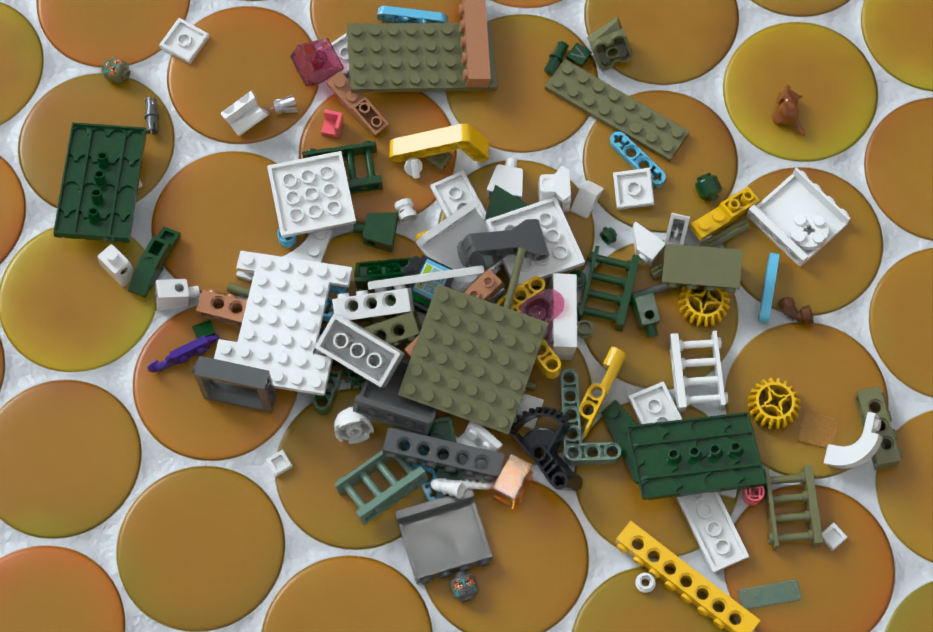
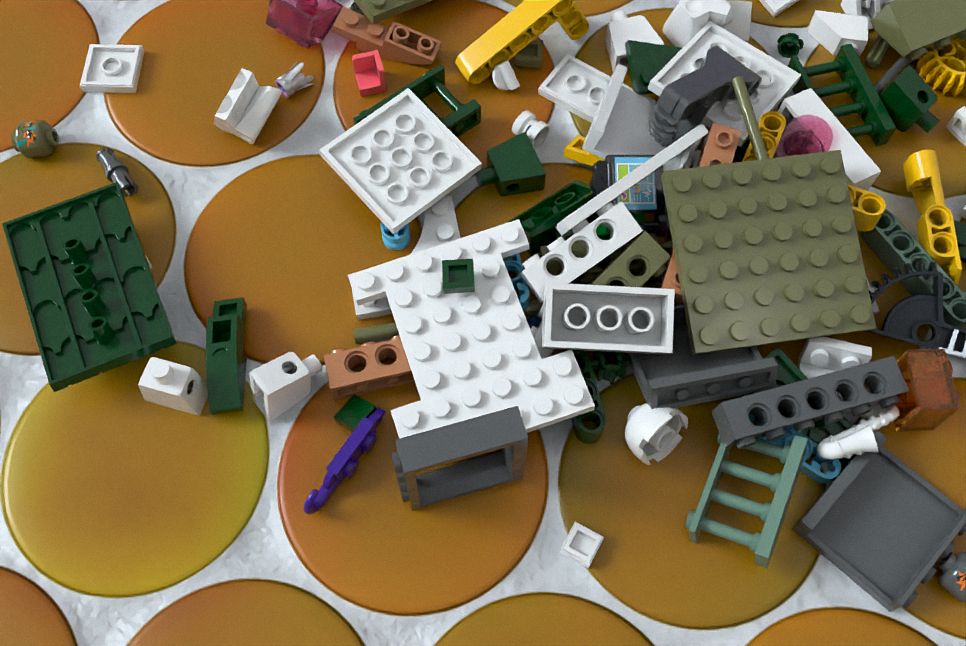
camera: 30 degrees left, 5 degrees down
none -> dark green plate [442,258,475,294]

